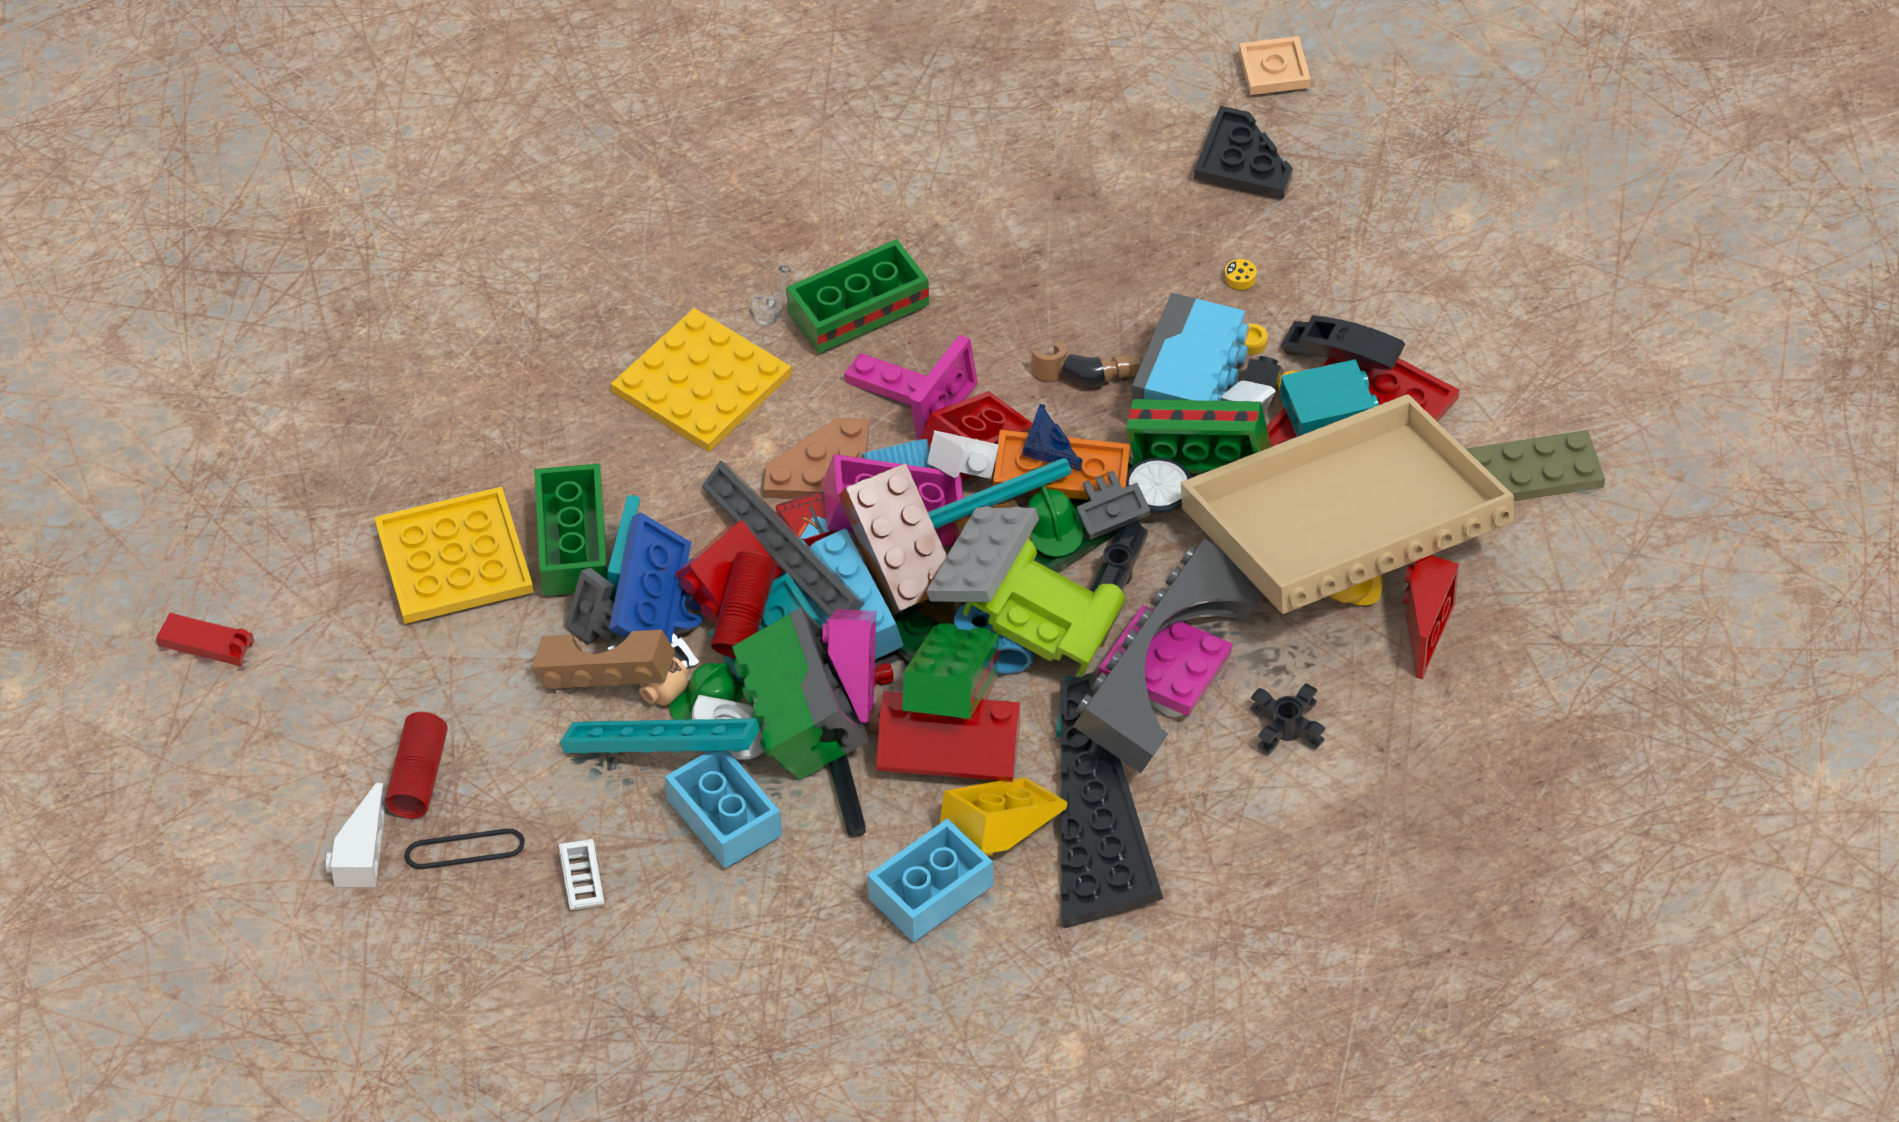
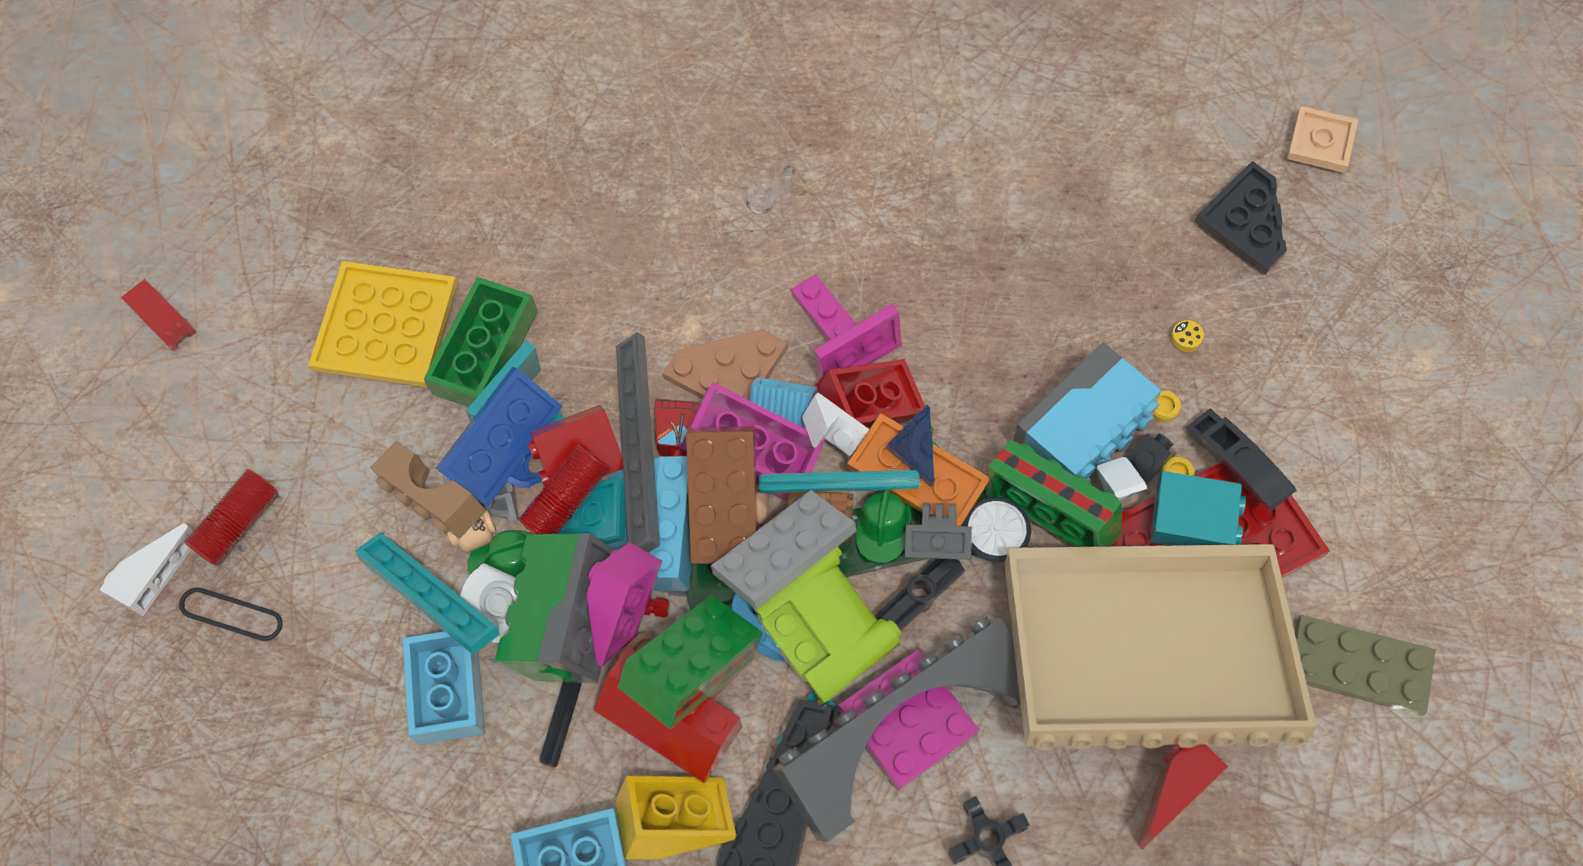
camera: 30 degrees right, 15 degrees up
white slope [559,839,604,911] -> none
dark grey hinge [565,568,616,643] -> none
yellow plate [611,308,792,452] -> none
green brick [786,239,929,354] -> none
medium nougat piece [1031,341,1141,388] -> none

